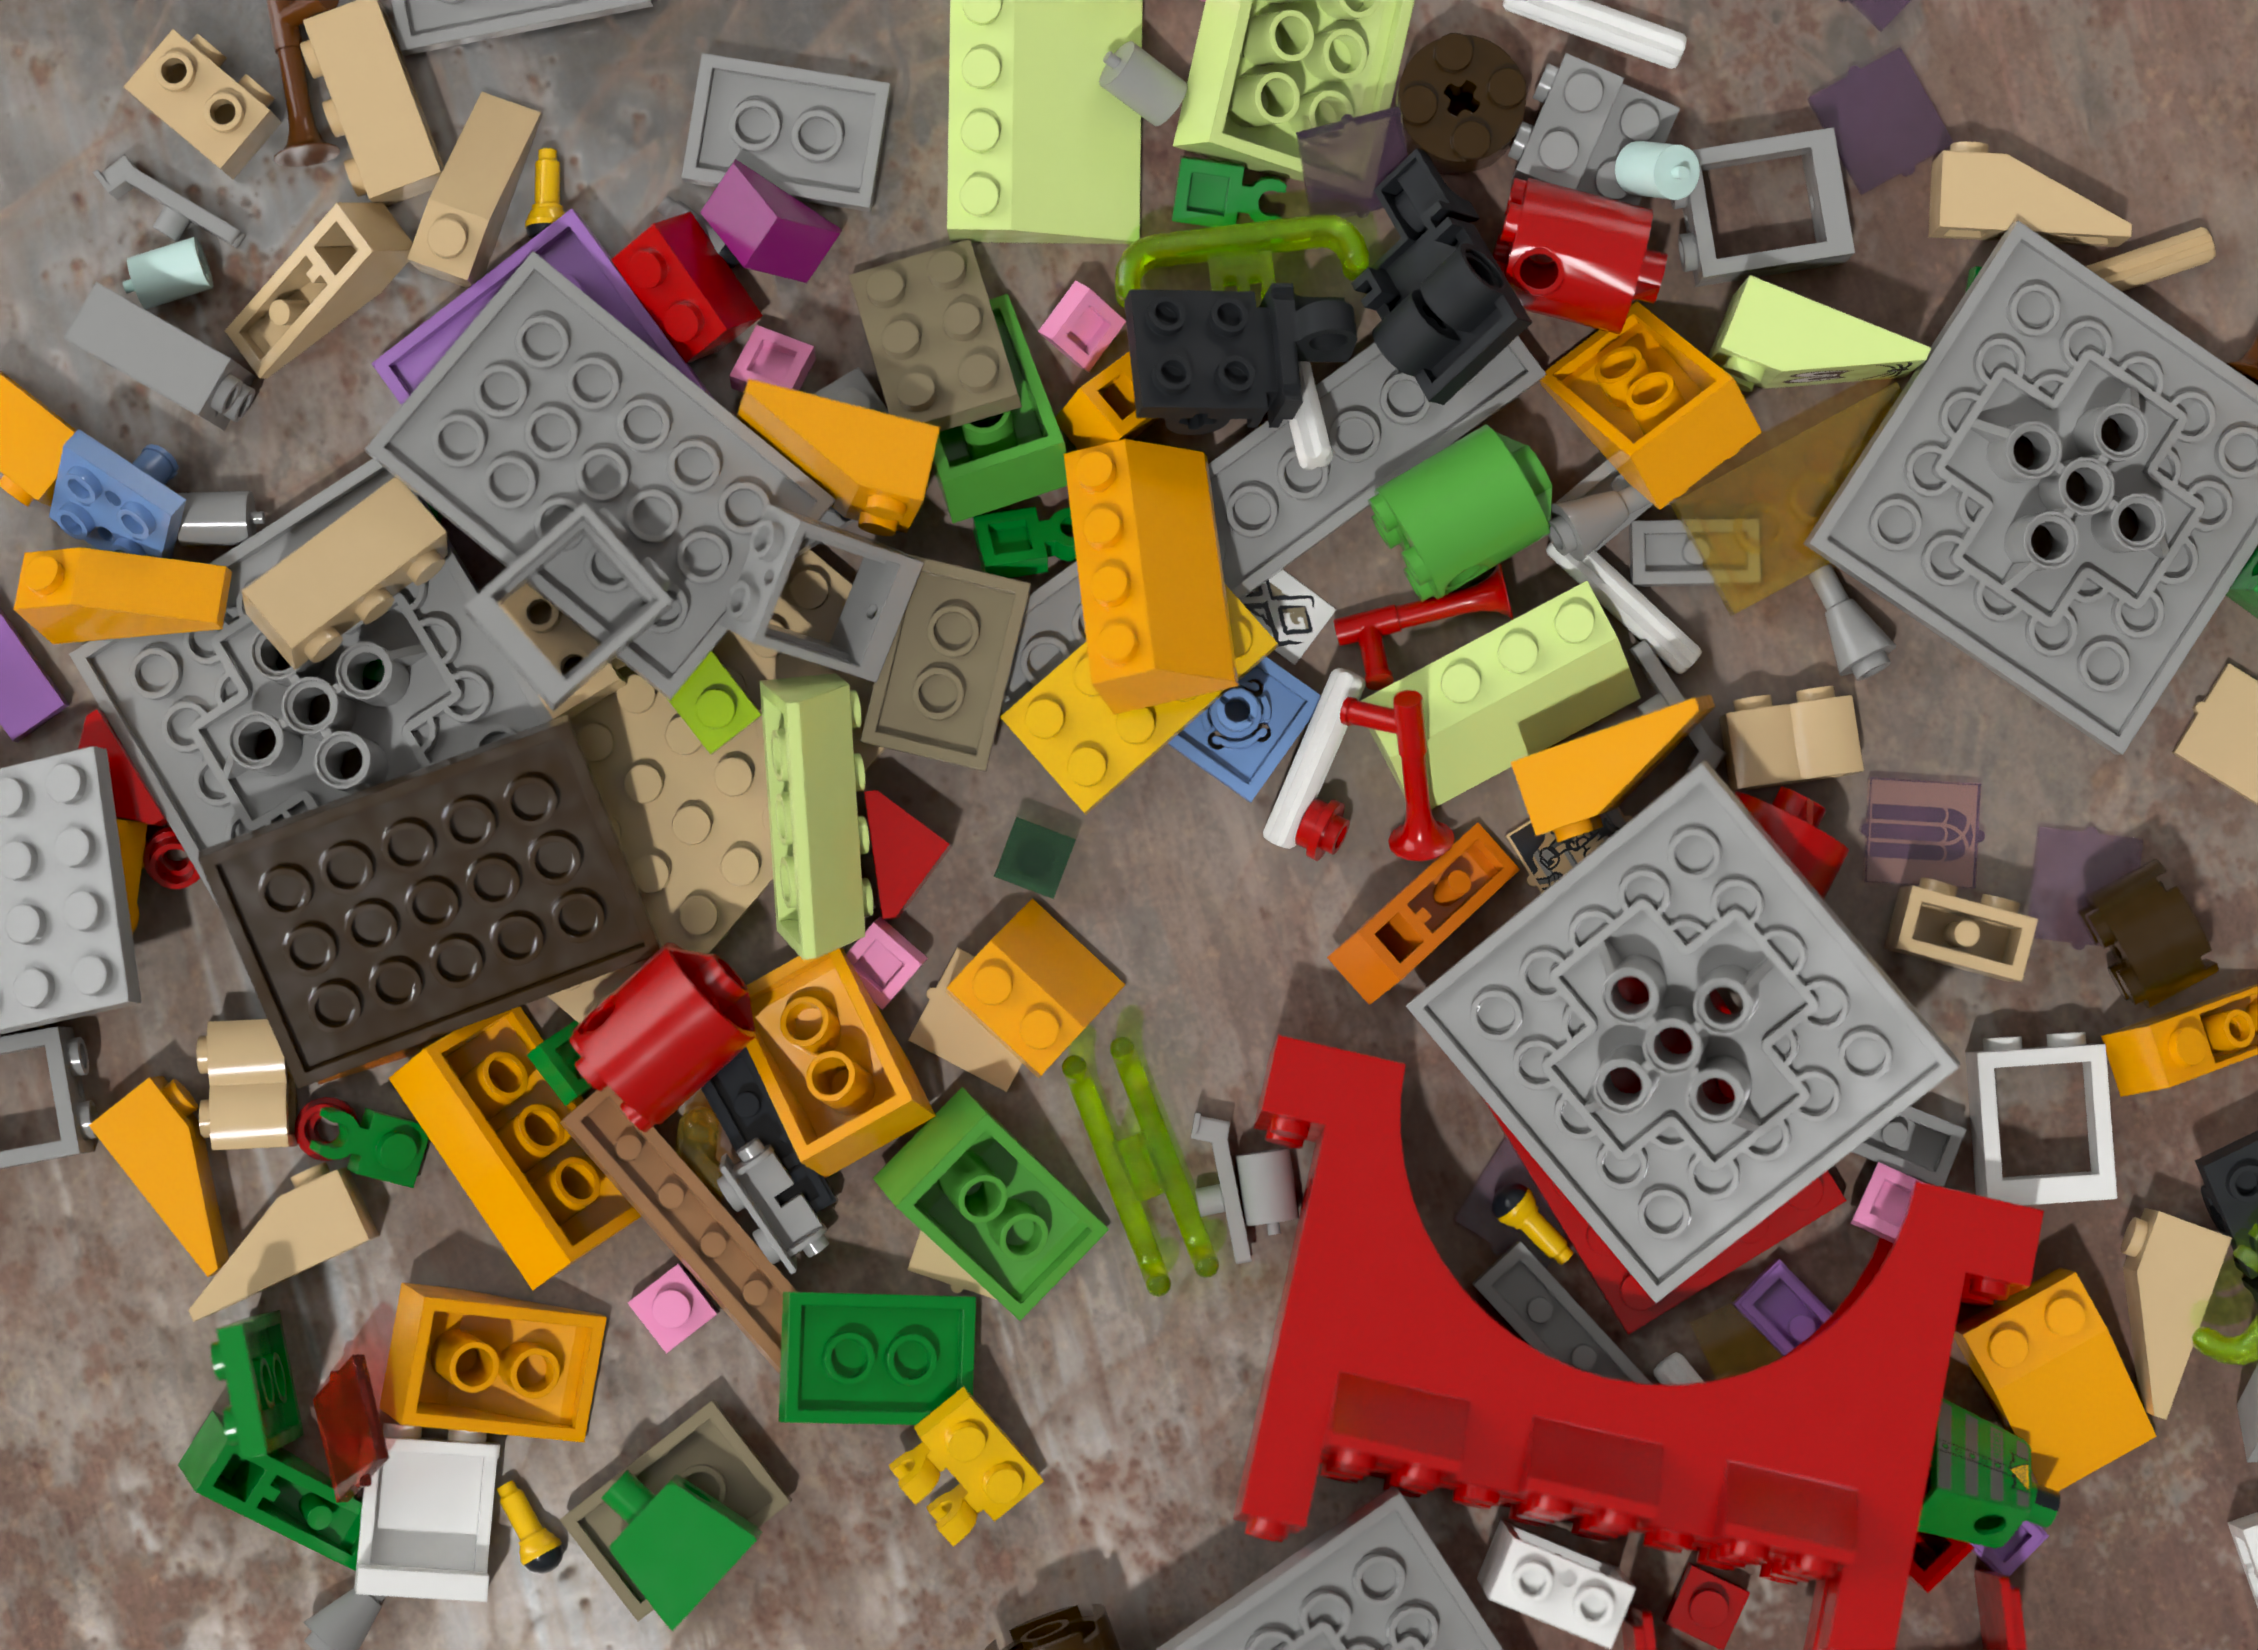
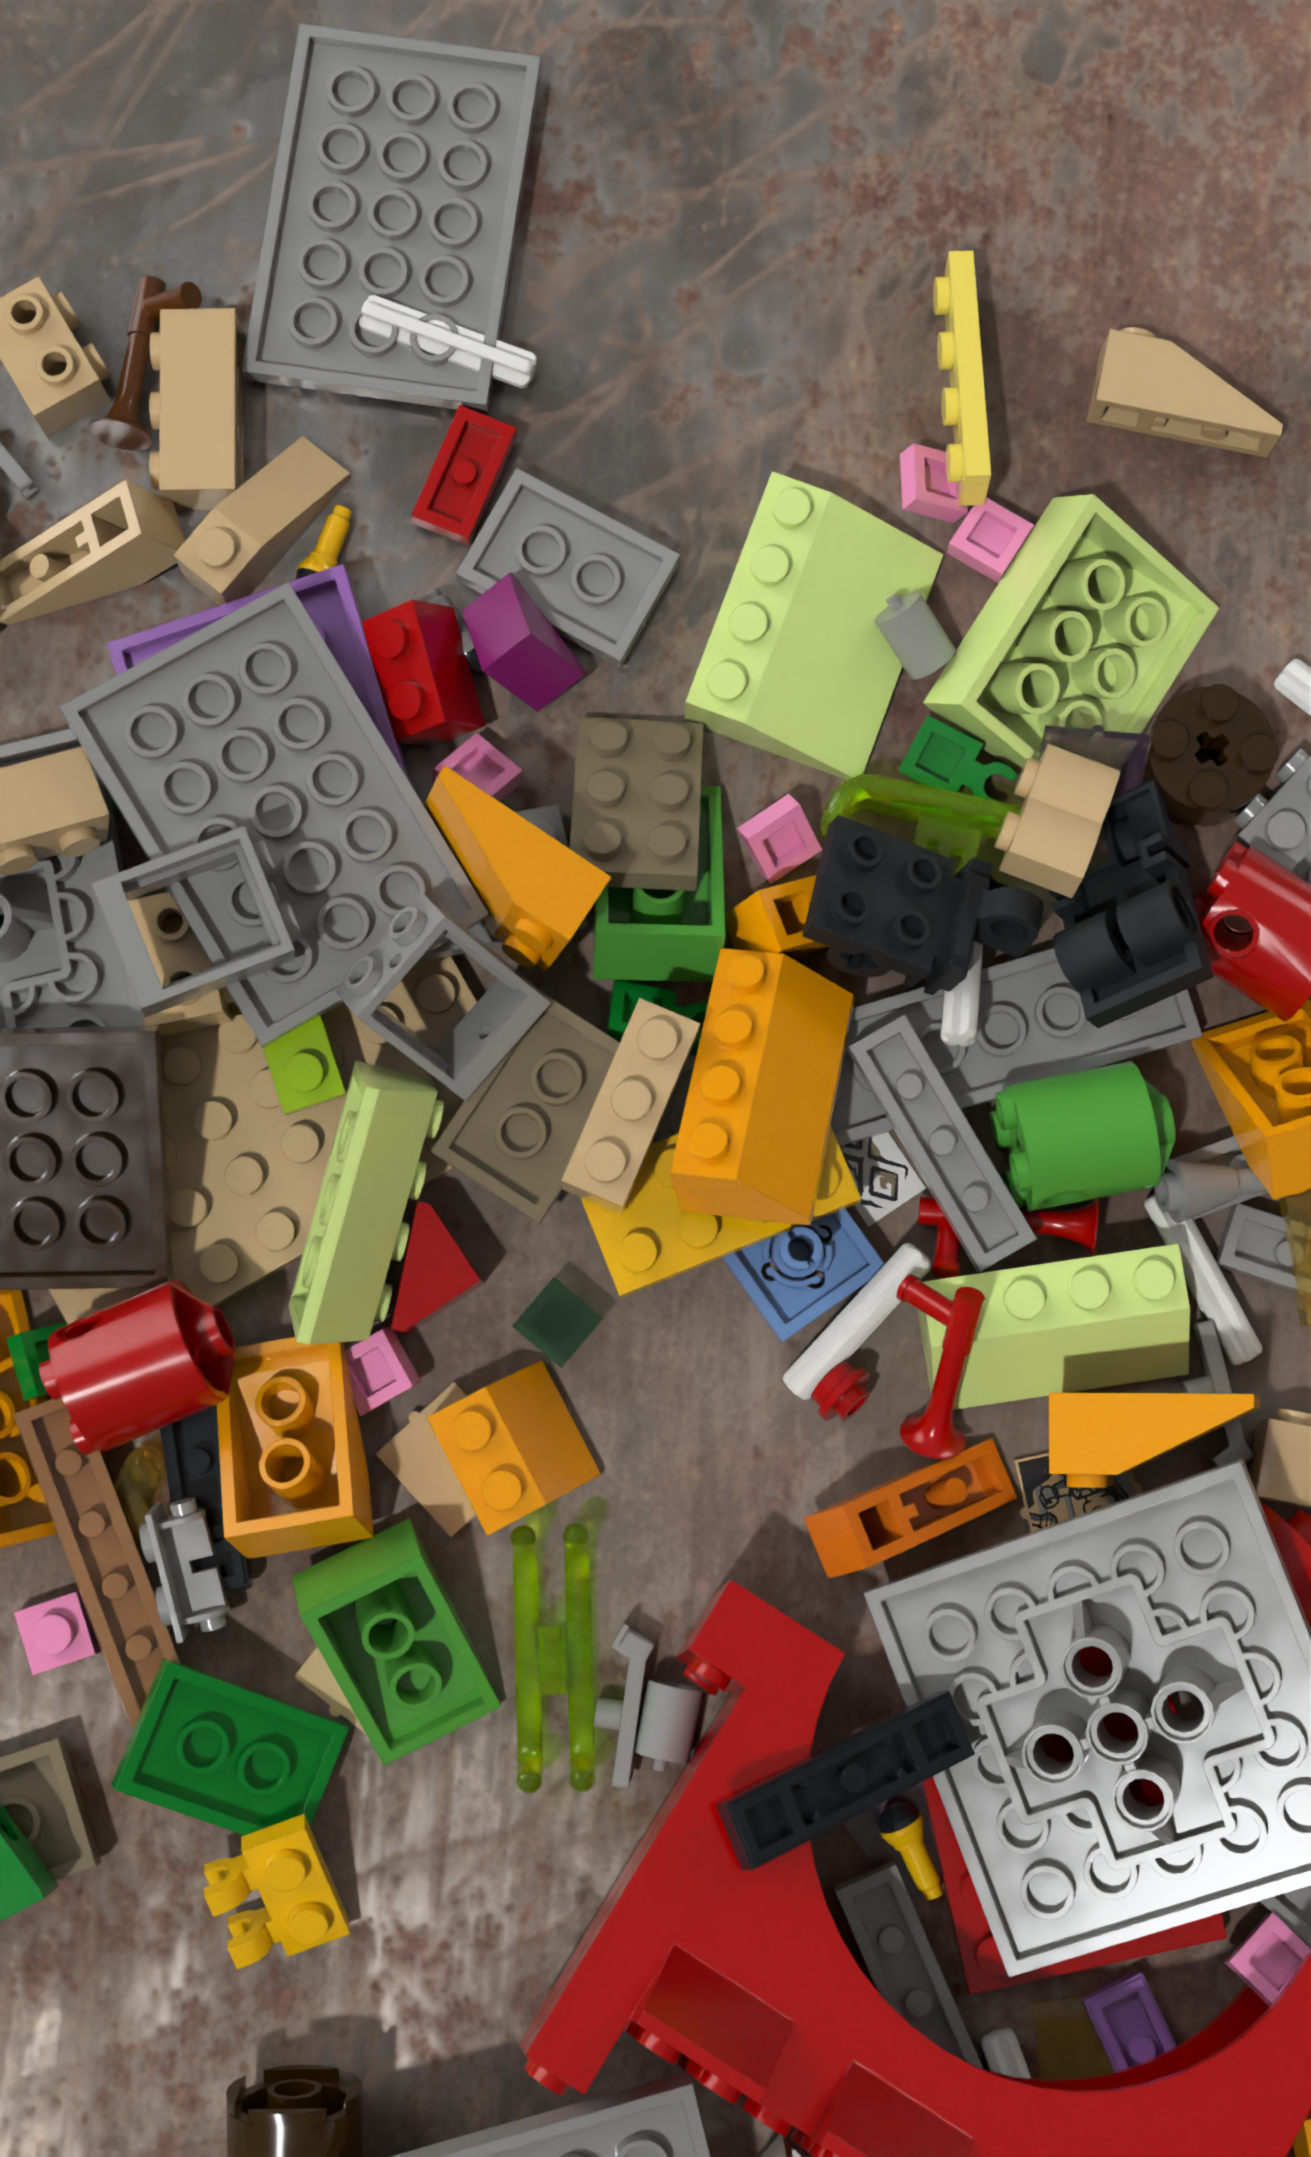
camera: 15 degrees right, 5 degrees down
none -> red plate [411,405,518,546]
none -> tan brick [561,998,701,1214]
none -> black plate [716,1691,975,1870]
none -> light grey plate [847,1014,1037,1272]
none -> tan brick [994,744,1121,898]

